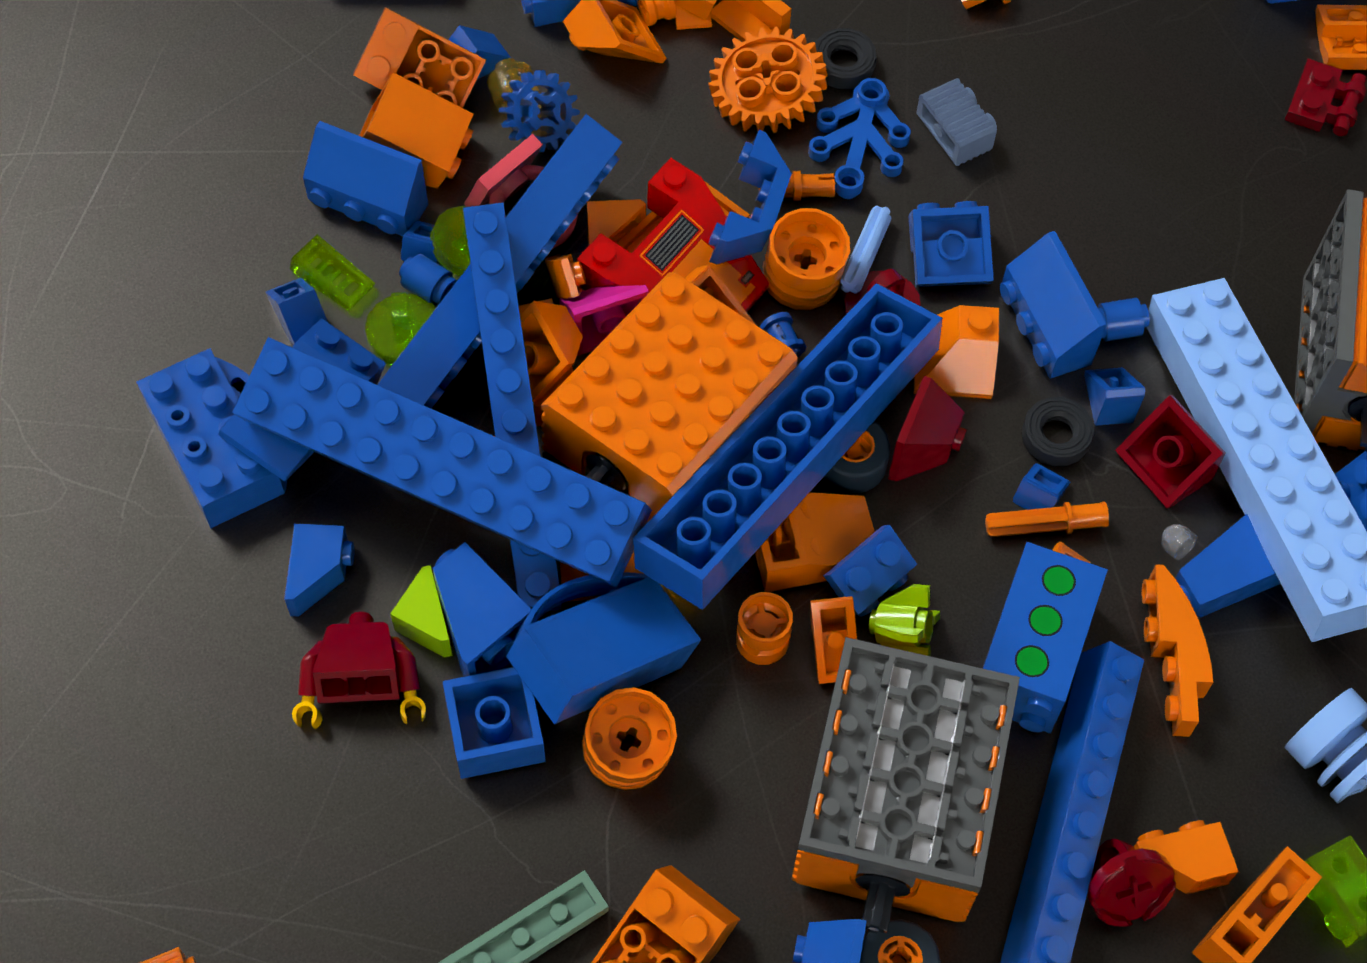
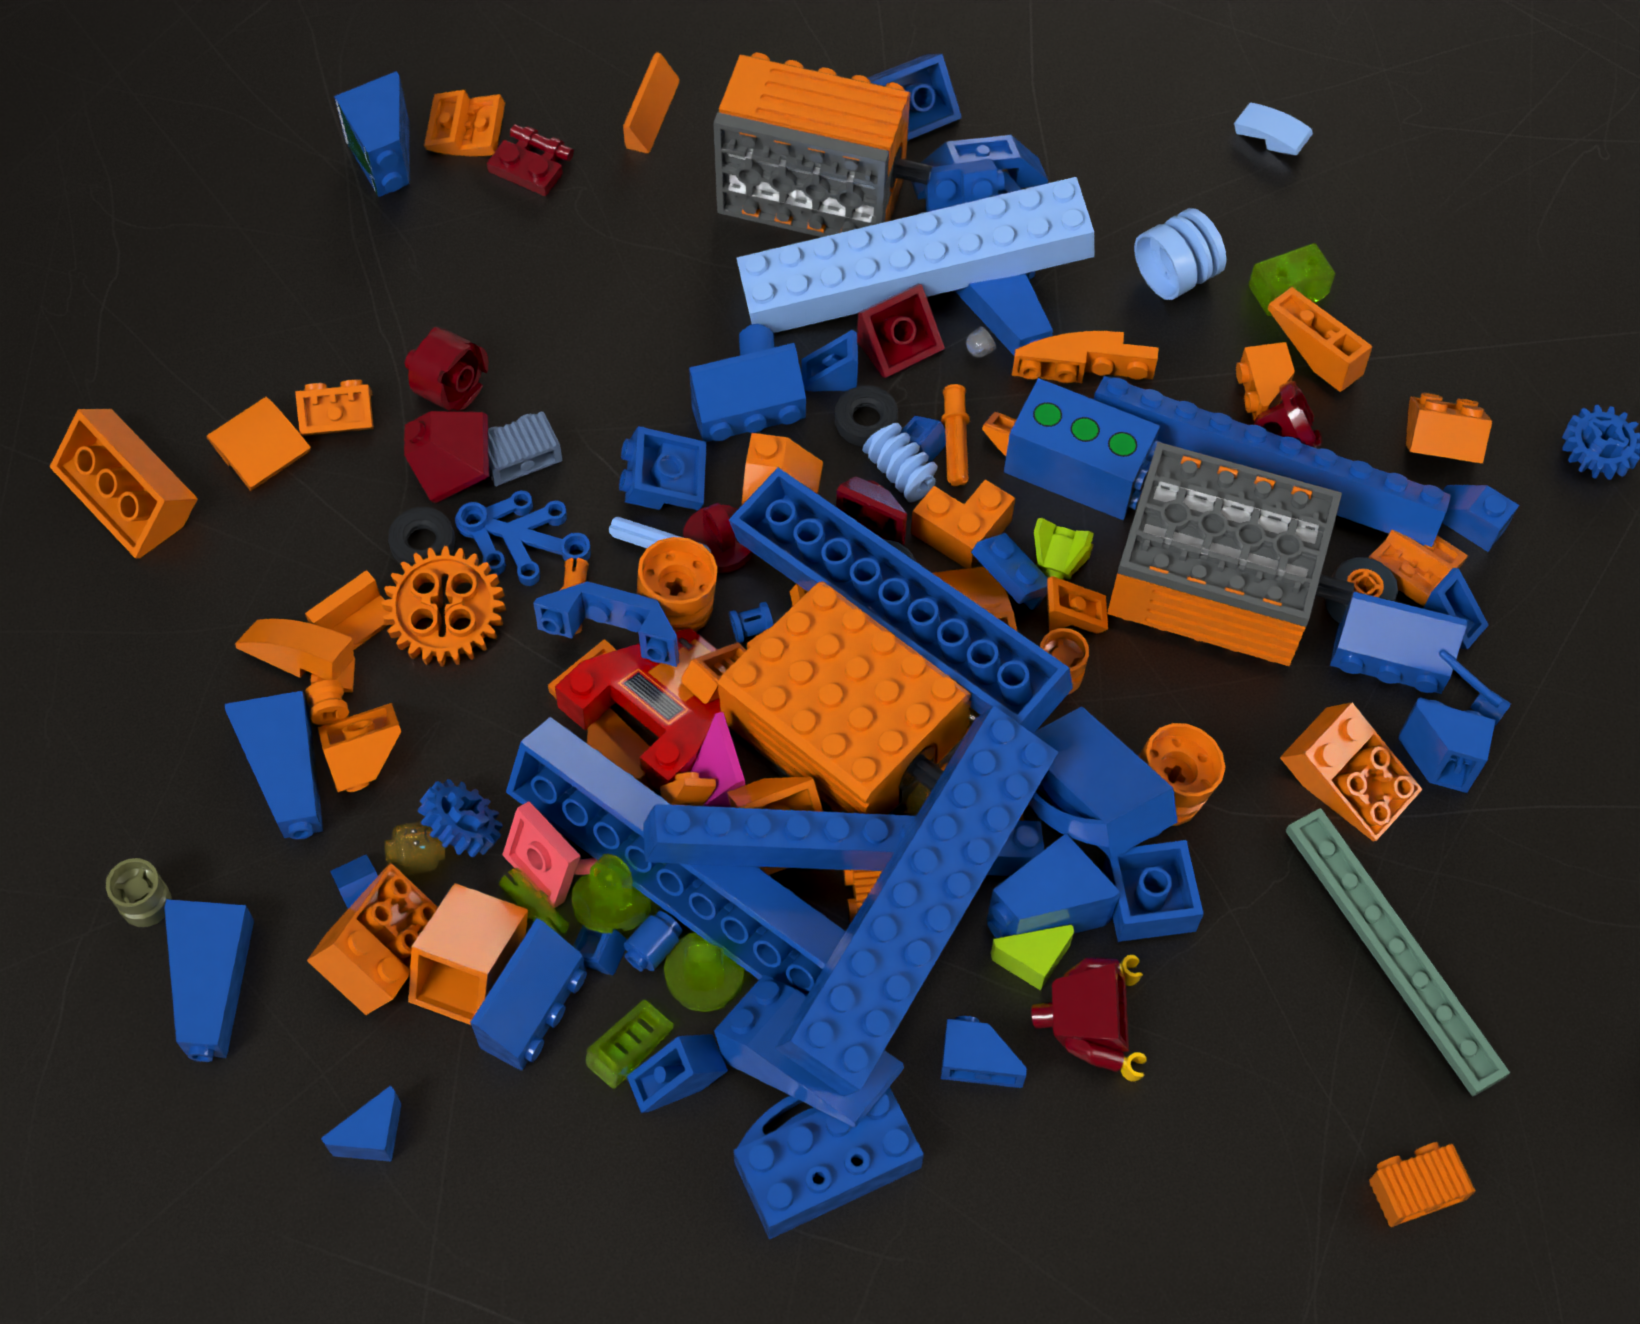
camera: 85 degrees left, 0 degrees up
none -> blue slope [321,1086,402,1162]
none -> dark red slope [404,411,489,503]
none -> dark red brick [405,326,489,411]
none -> clear neon green pin [499,868,570,935]
none -> light blue piece [862,423,938,502]
none -> orange brick [911,479,1015,569]

